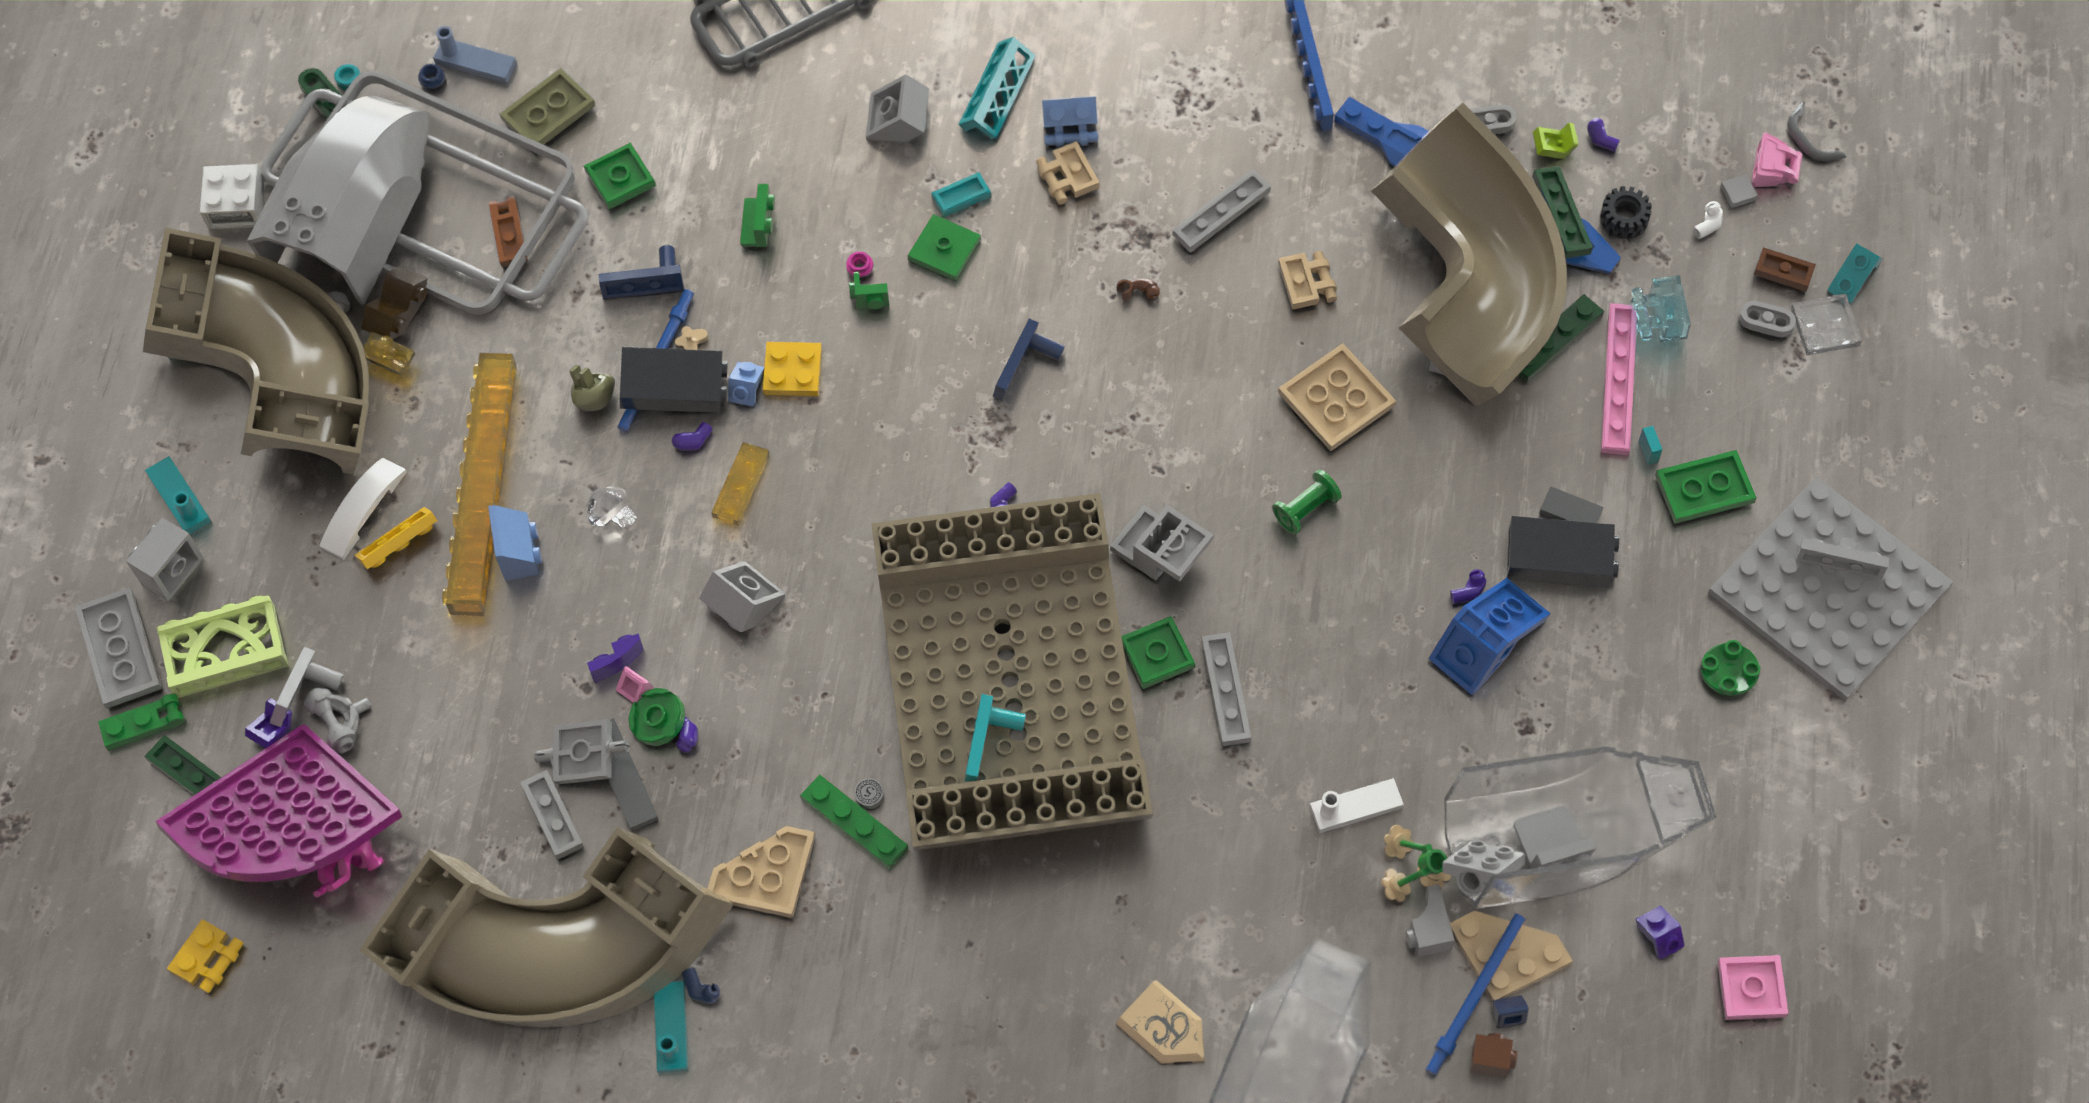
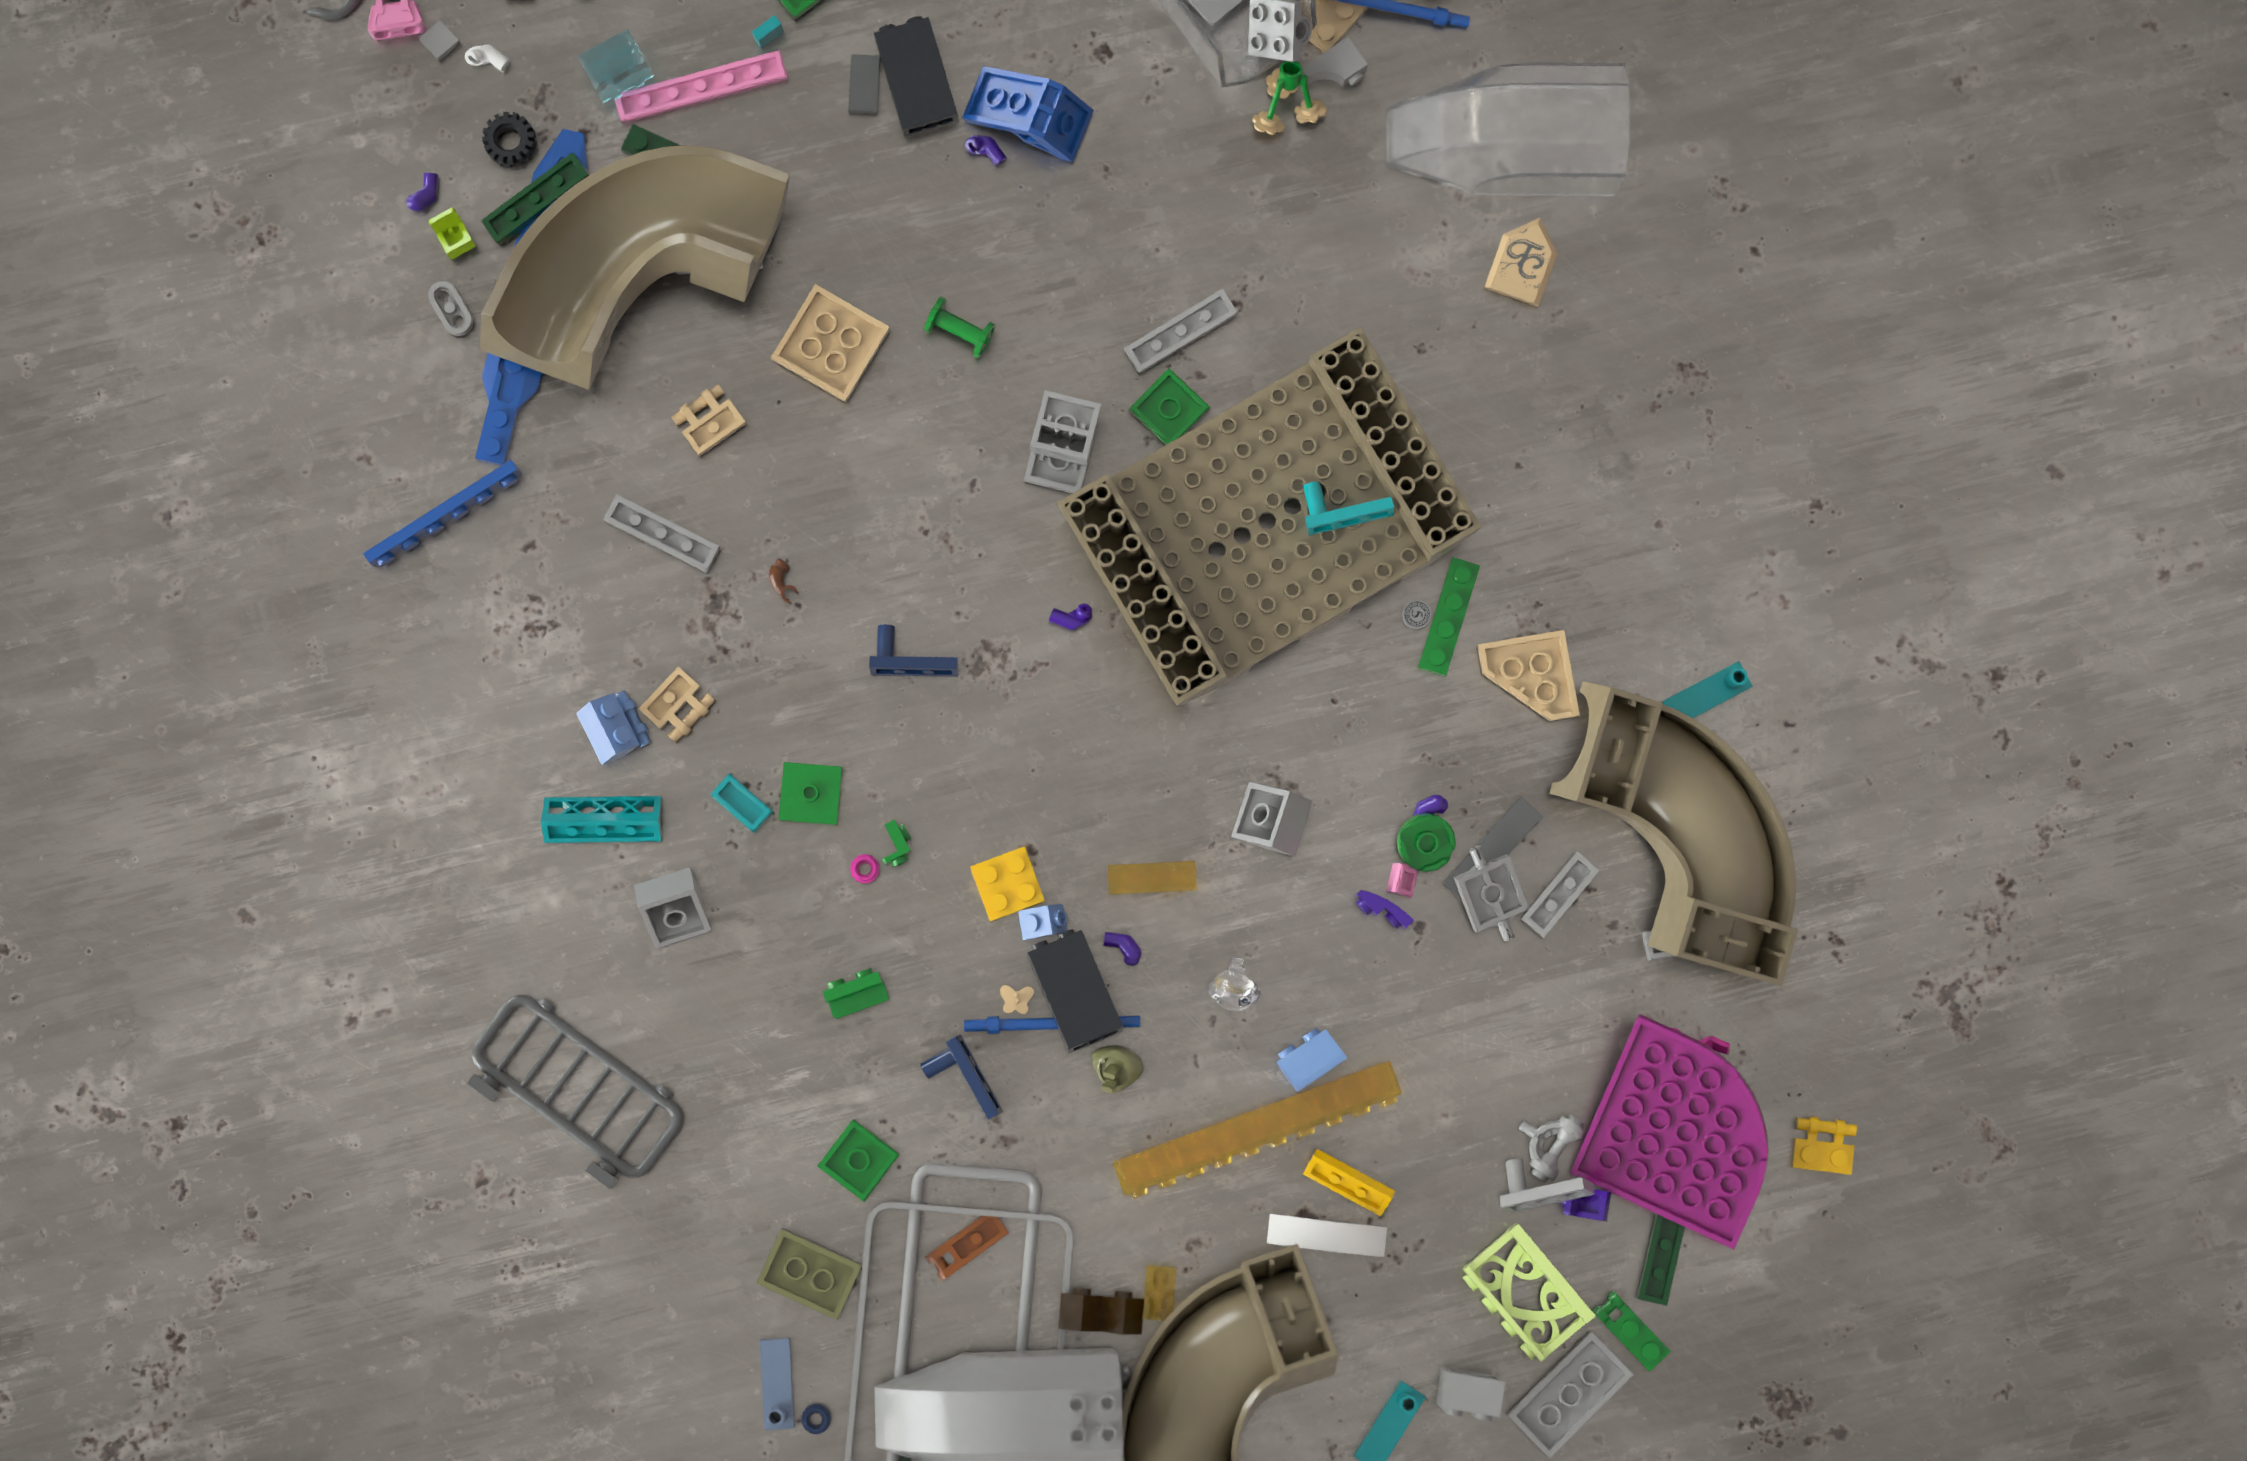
camera: 115 degrees left, 20 degrees up
dark blue arm [682,968,720,1004] -> none
white piece [1309,778,1404,834] -> none

